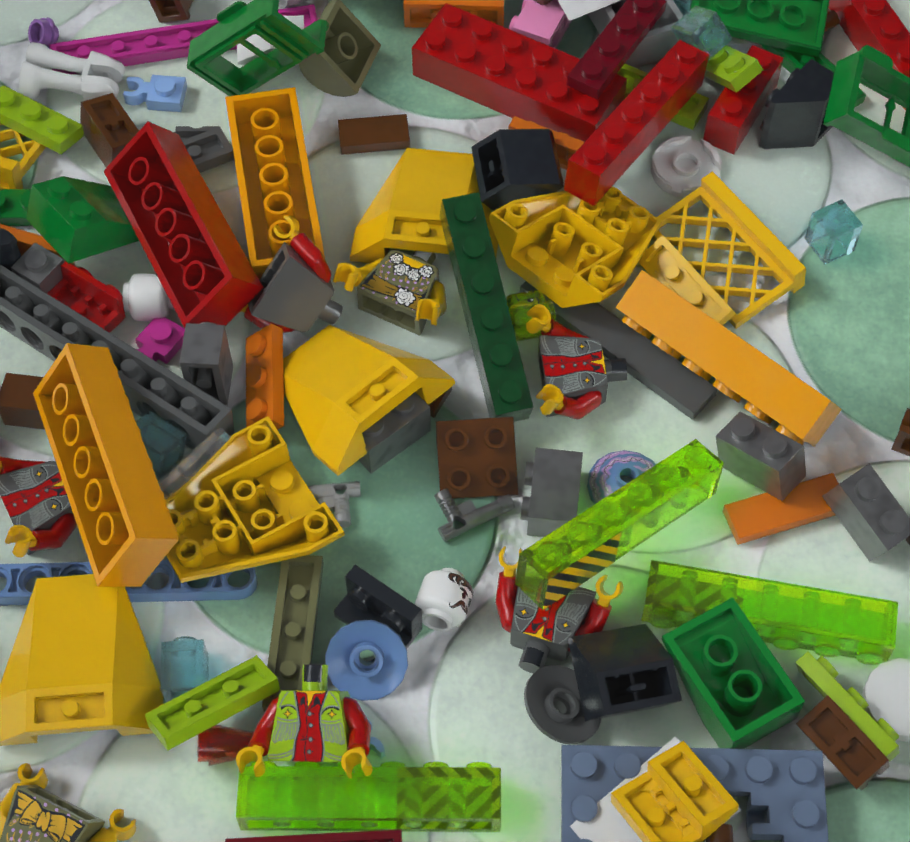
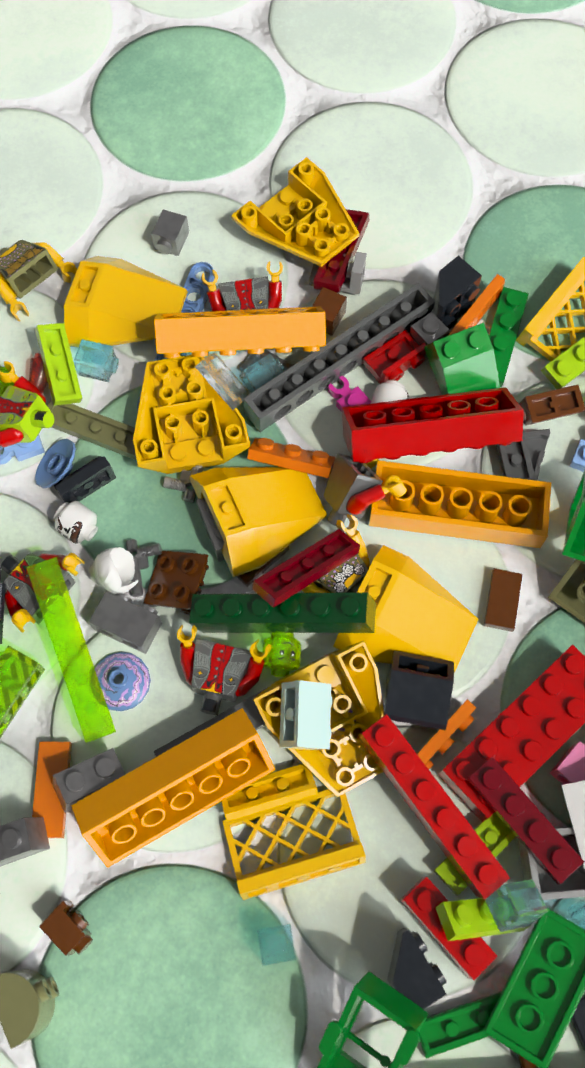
camera: 110 degrees right, 10 degrees up
flat silver brick [179,322,233,405] -> none
white tile [651,135,722,198] -> none
none -> white piece [89,547,138,594]
none -> dark red plate [252,529,360,608]
none -> light aqua brick [279,680,332,750]

